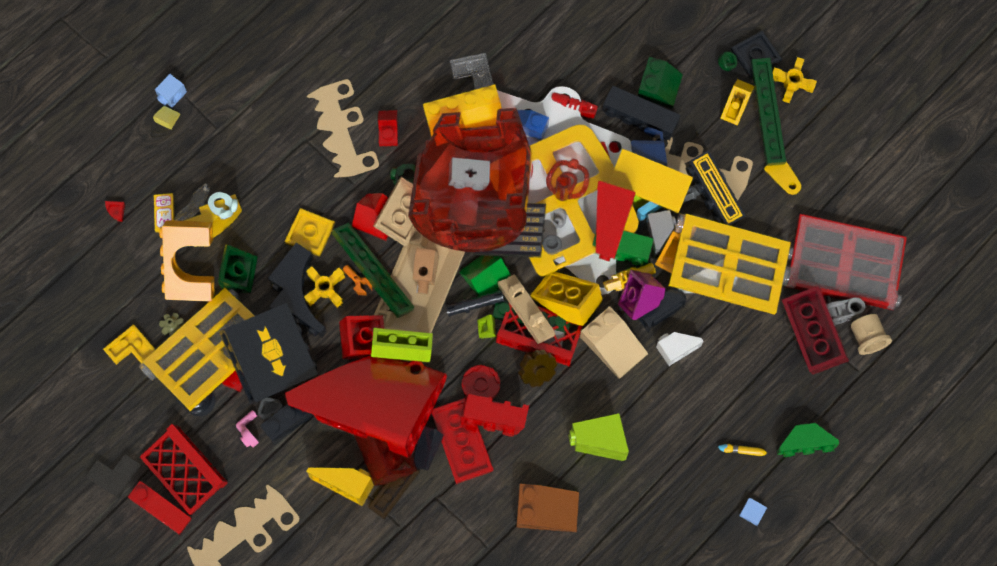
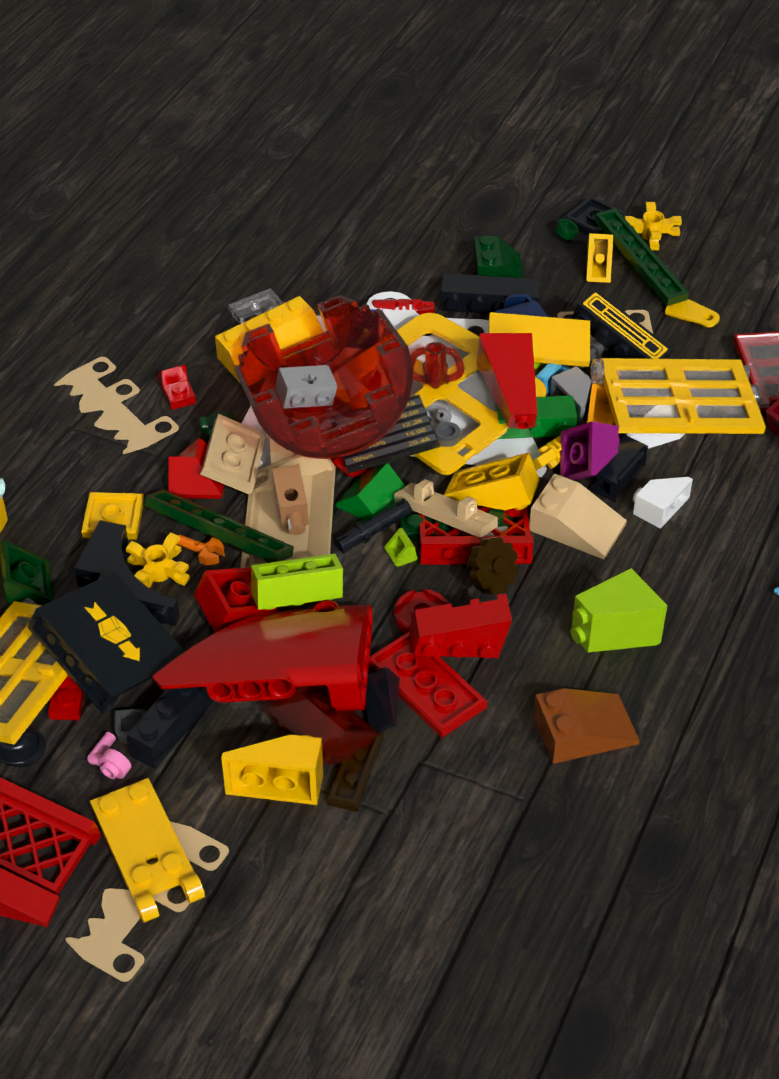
camera: 20 degrees left, 25 degrees down
none -> yellow hinge [90,778,205,923]

